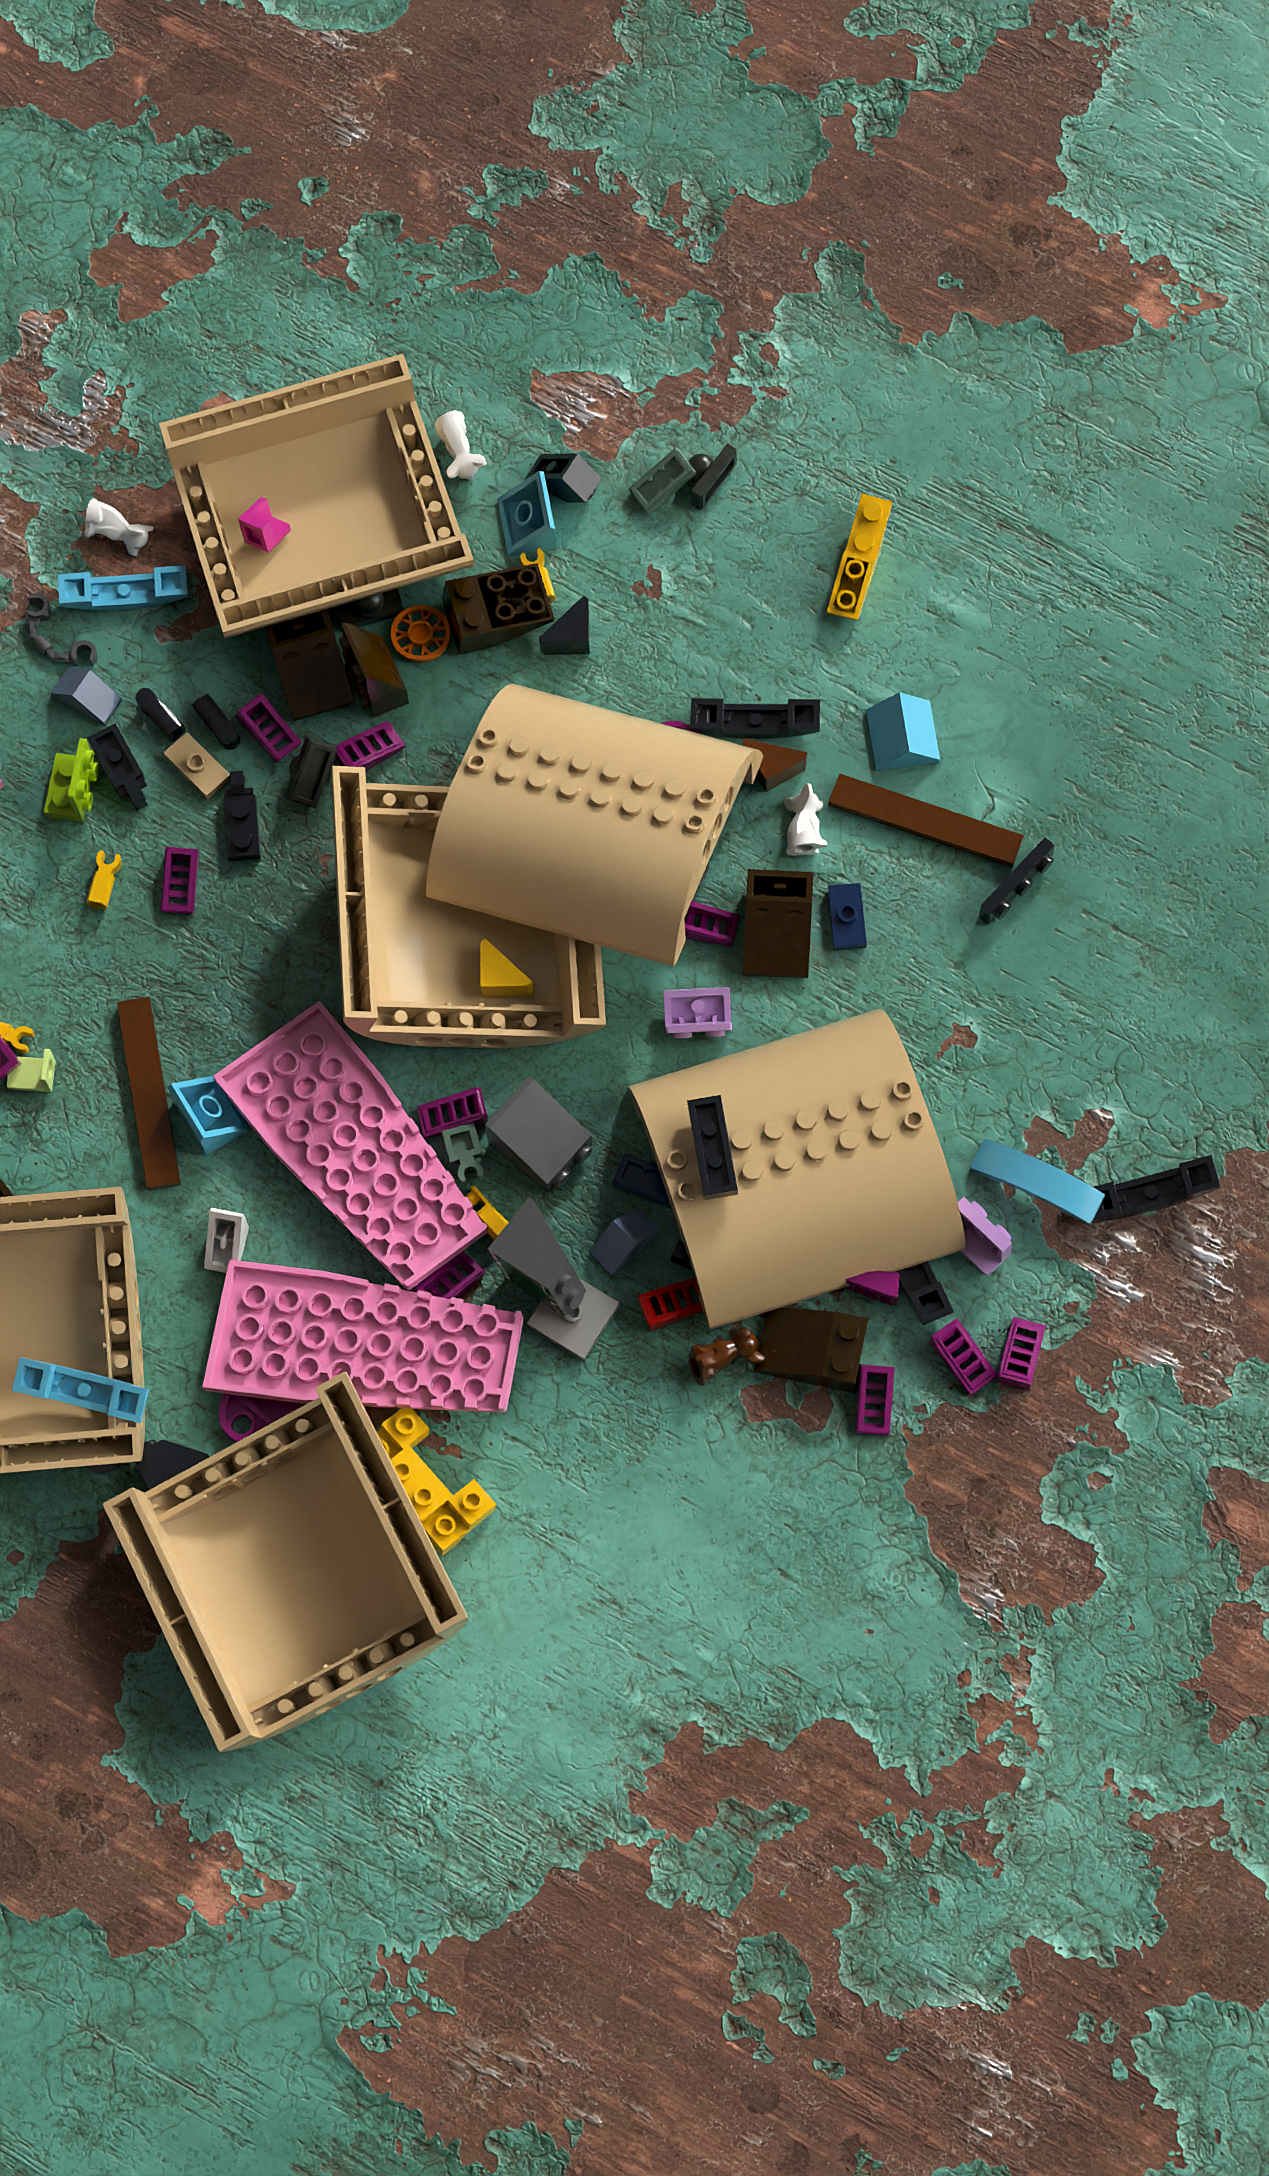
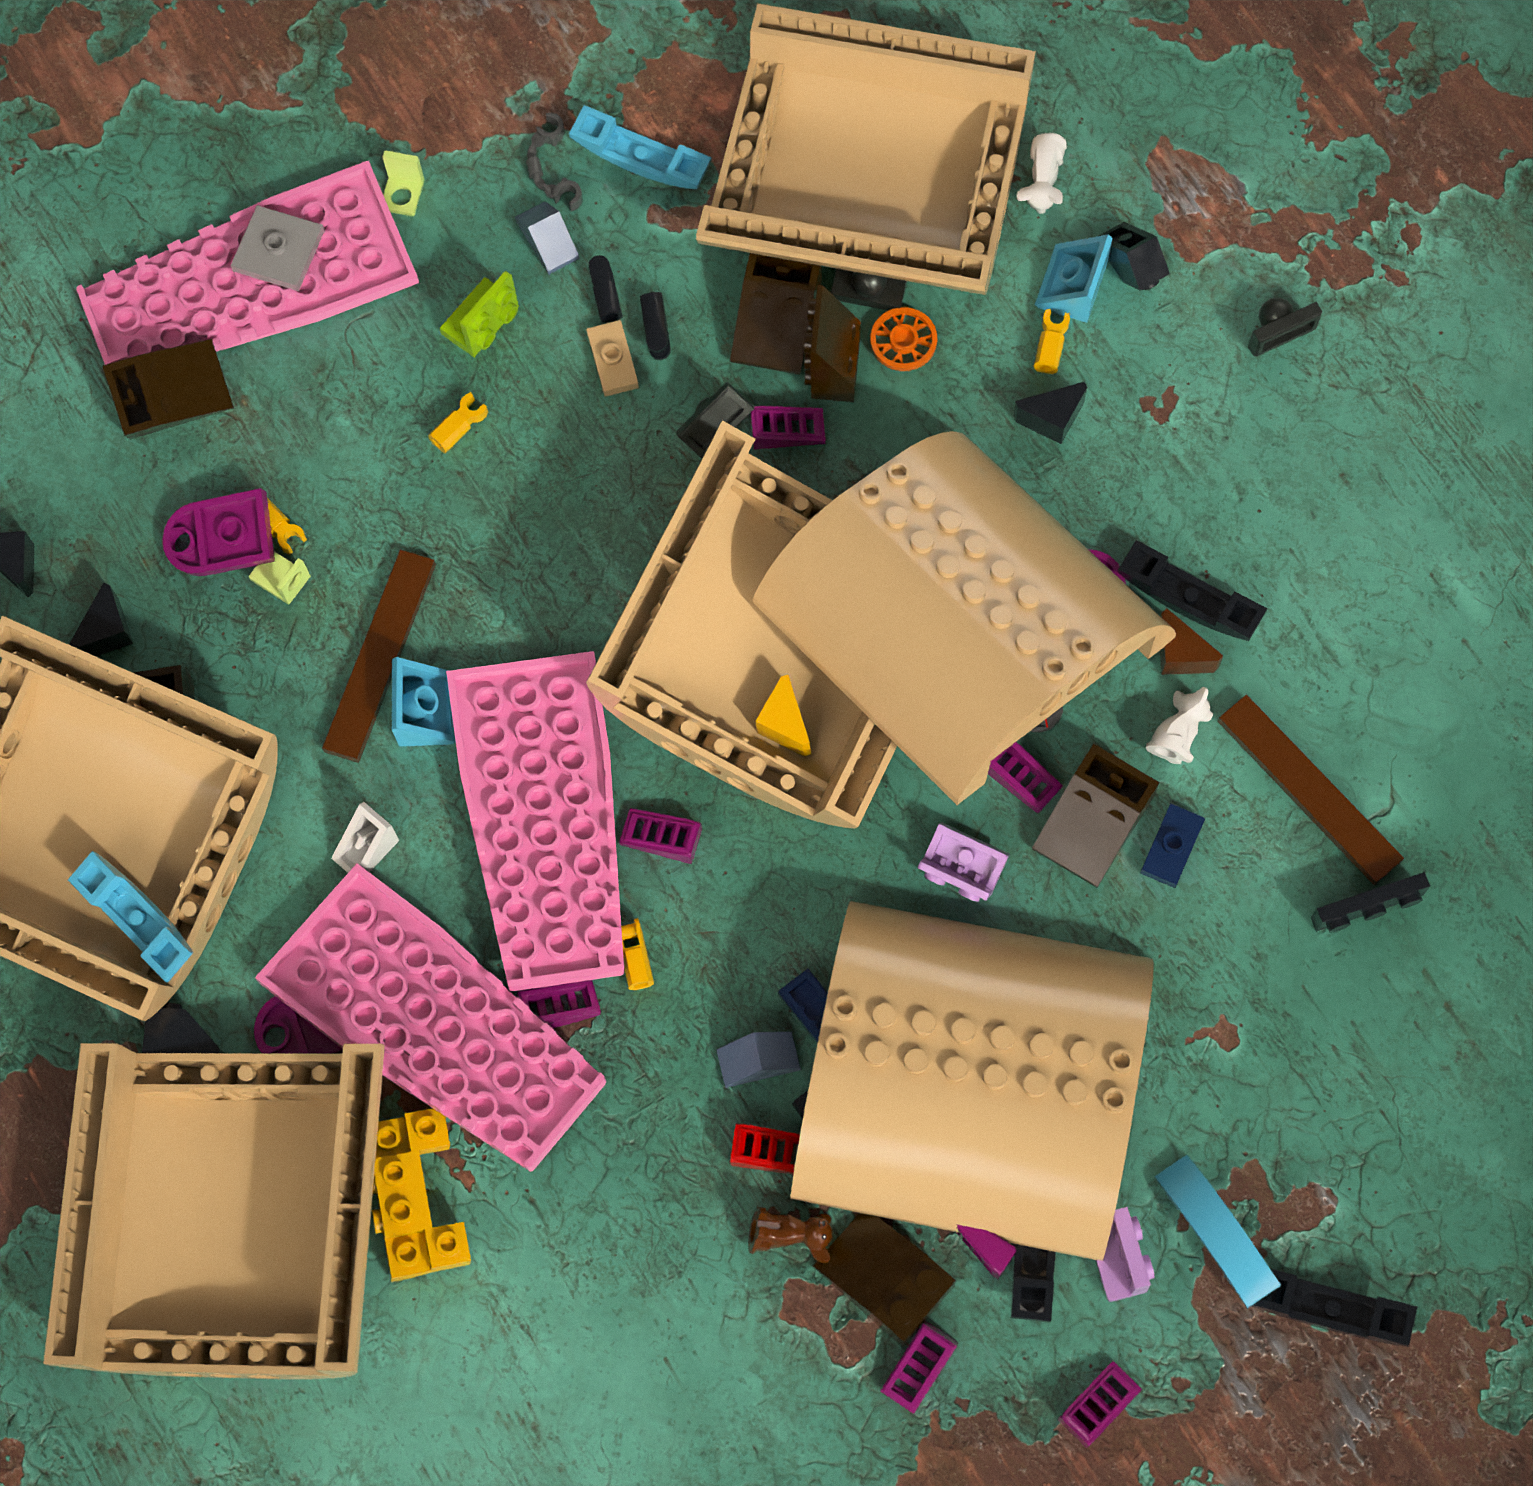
camera: 30 degrees right, 0 degrees up
white animal [84,498,154,556] -> none
black hinge [87,723,148,811] -> none
magenta slope [161,847,200,914] -> none
black hinge [223,771,261,862] -> none
magenta slope [235,693,302,763] -> none
dark pink panel [238,497,291,553] -> none
dark brown slope [442,563,555,655] -> none
sand green plate [442,1122,484,1185] -> none
dark grey slope [485,1076,593,1193] -> none
dark grey slope [487,1197,586,1317] -> none
light grey plate [527,1278,620,1361] -> none
sand green plate [629,448,697,514] -> none
black plate [687,1095,738,1200] -> none
yellow slope [827,494,893,621] -> none
medium azure slope [866,692,940,771] -> none
magenta slope [929,1318,998,1396] -> none

